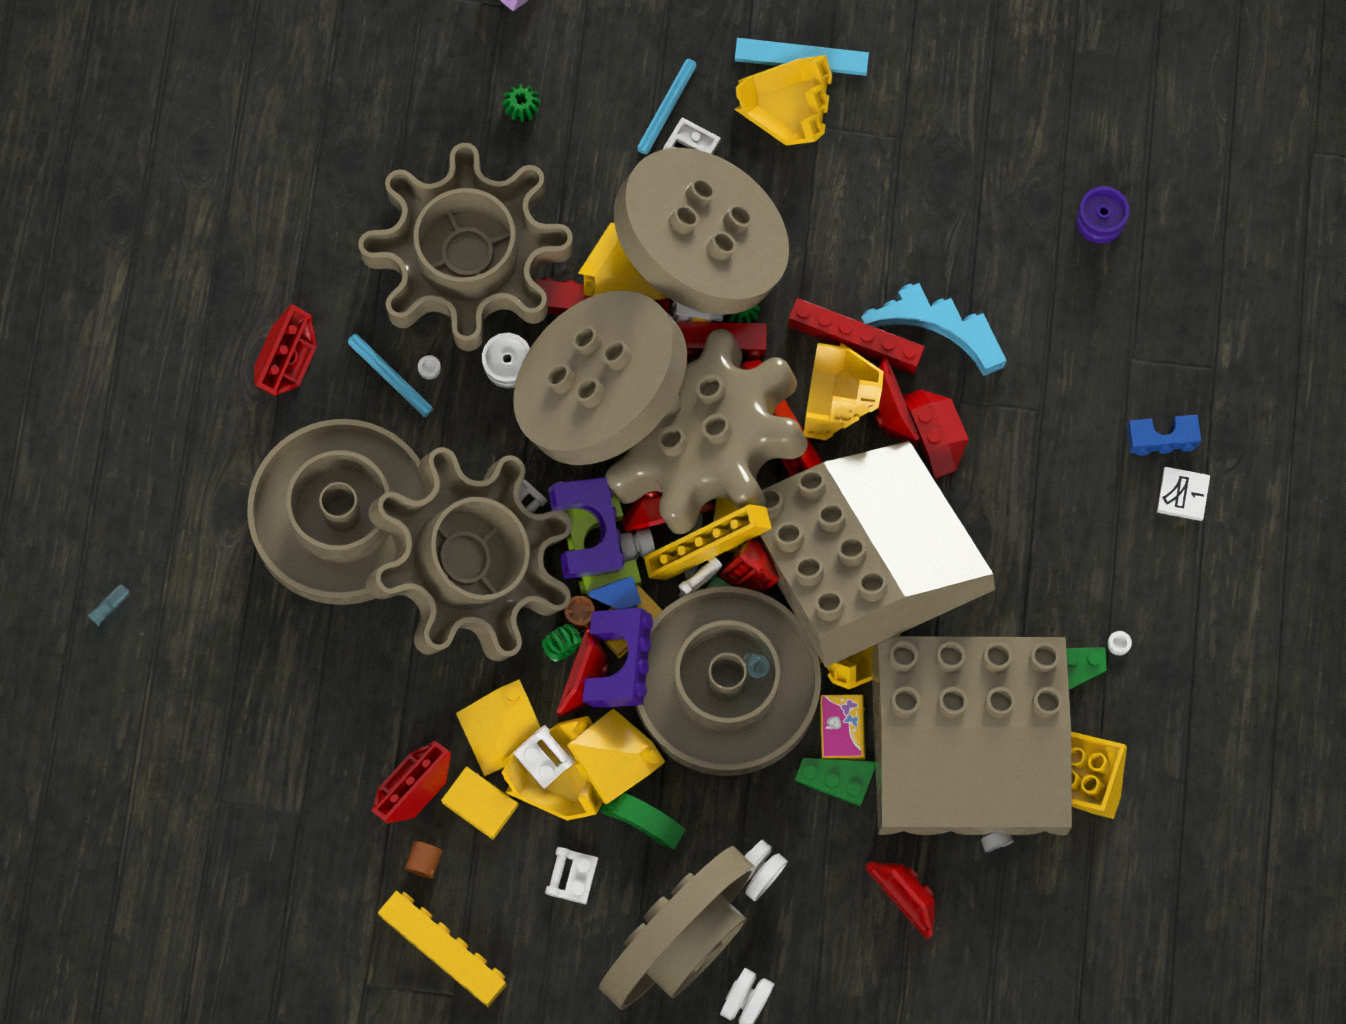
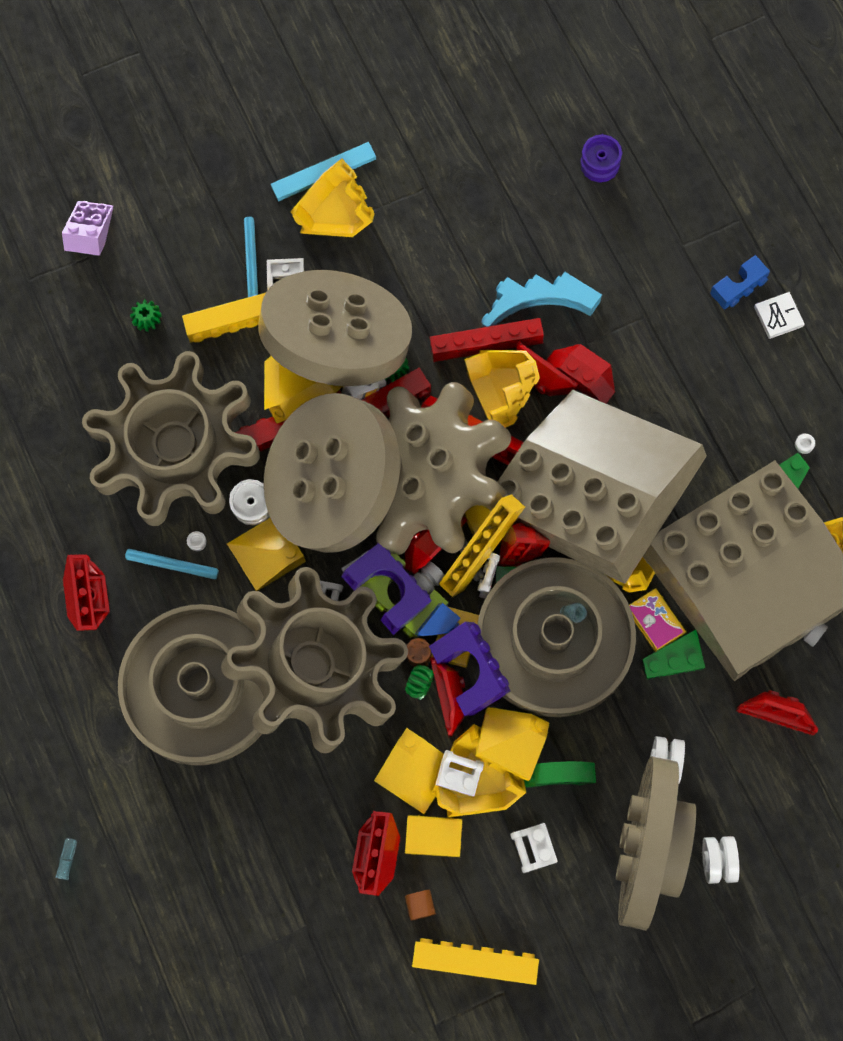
camera: 25 degrees left, 0 degrees up
none -> yellow brick [182,293,266,343]
none -> yellow slope [227,518,306,591]

